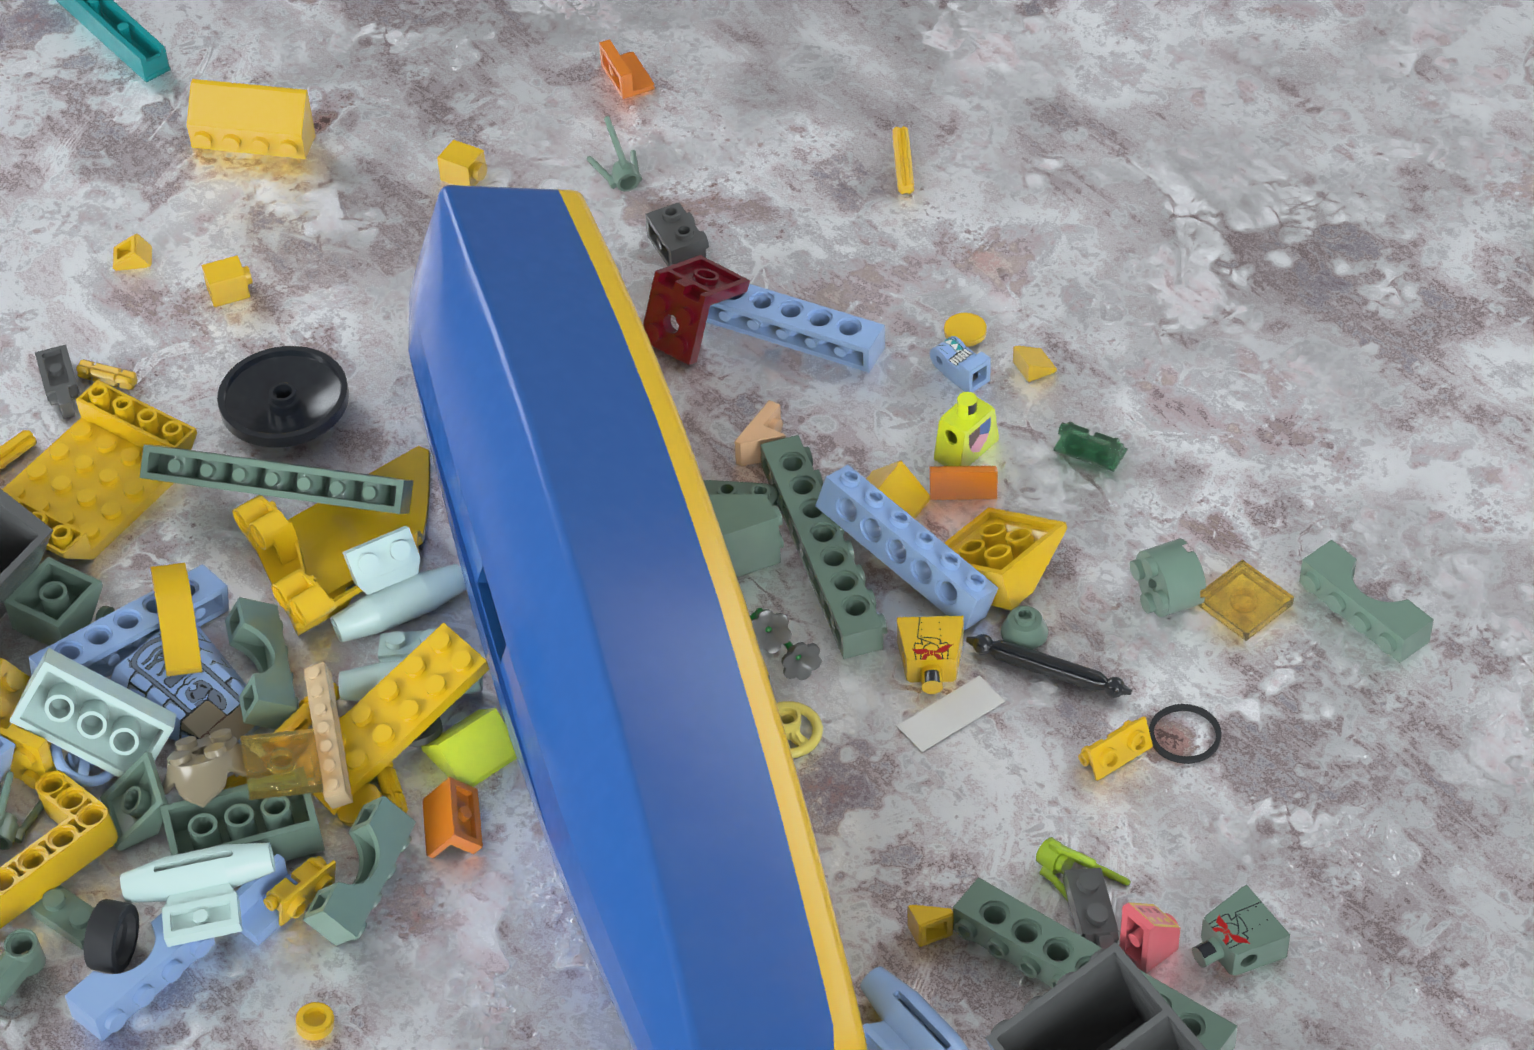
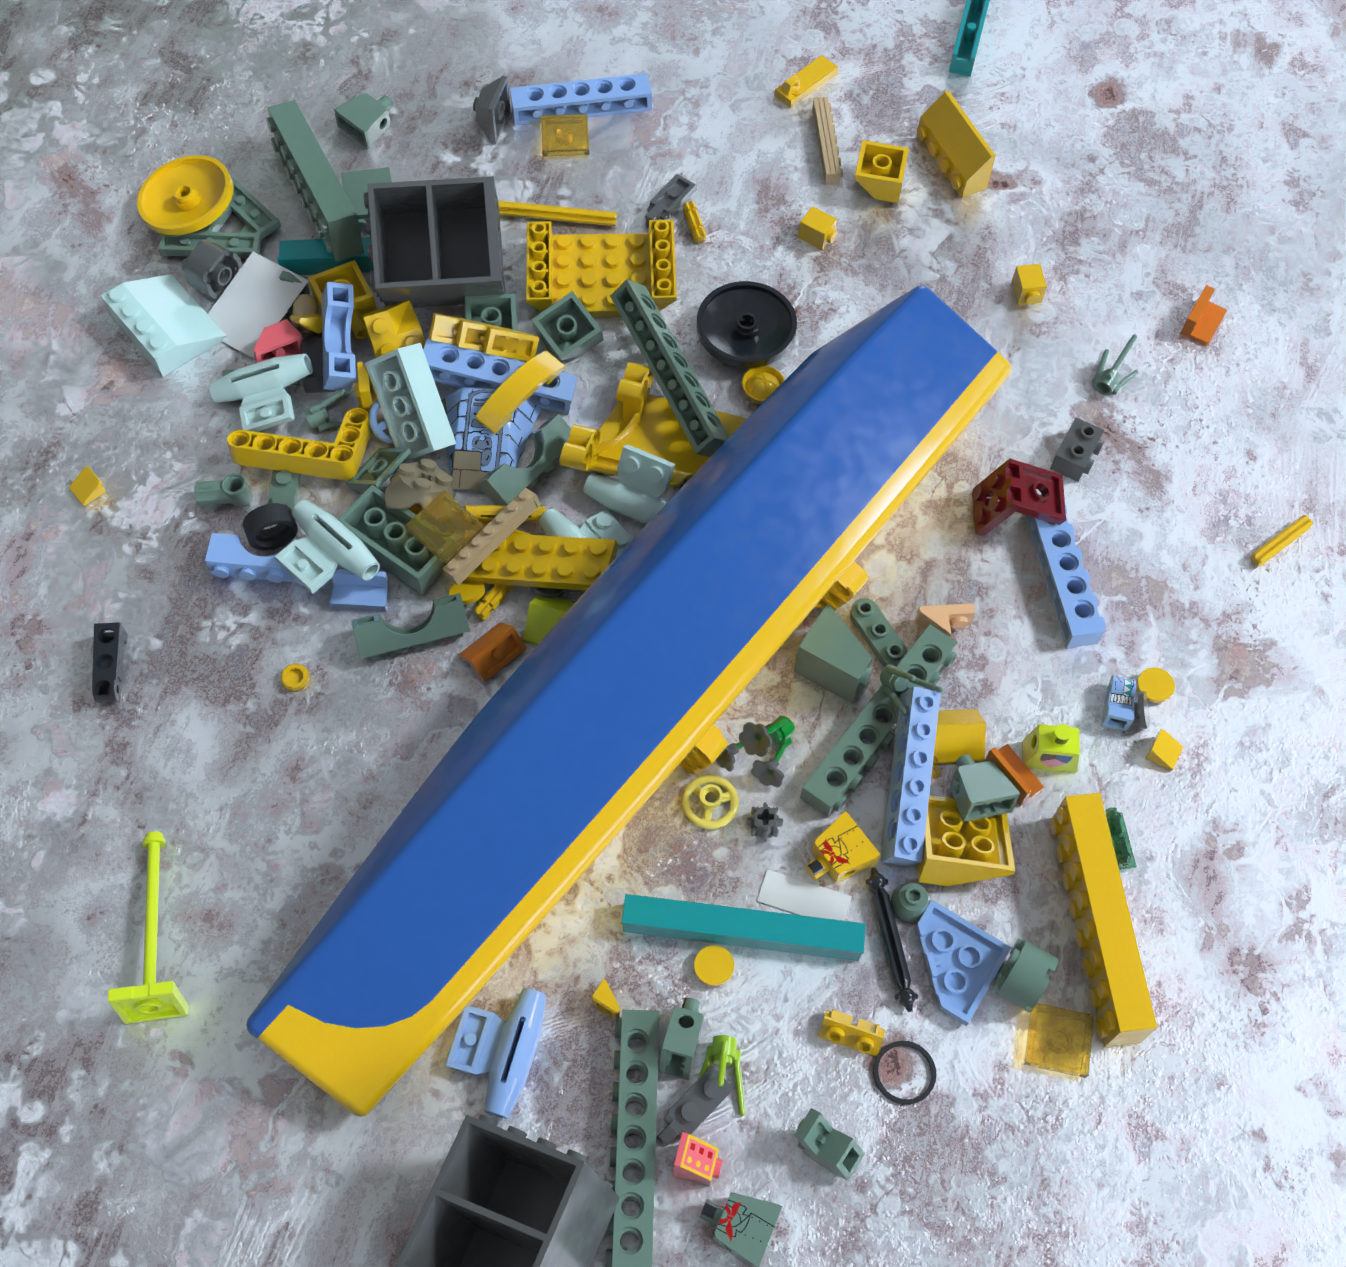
camera: 50 degrees right, 15 degrees up
yellow slope [113,233,152,271] -> none
yellow hinge [263,856,336,927] -> none
sand green arch [1299,540,1434,663] -> none
none -> yellow slope [429,313,539,361]
none -> sand green slope [531,291,604,360]
none -> teal tile [621,894,866,961]
none -> sand green torso [658,998,704,1080]
none -> yellow piece [694,945,735,987]
none -> yellow hat [741,365,785,405]
none -> dark grey gear [746,802,783,842]
none -> yellow hinge [774,55,838,108]
none -> sand green brick [794,1108,865,1181]
none -> tan piece [812,97,843,184]
none -> yellow slope [854,140,909,203]
none -> sand green plant [880,665,944,716]
none -> light blue plate [916,900,1012,1026]
none -> sand green torso [950,754,1020,822]
none -> yellow brick [1050,793,1158,1047]
none -> dark grey piece [1134,691,1150,729]

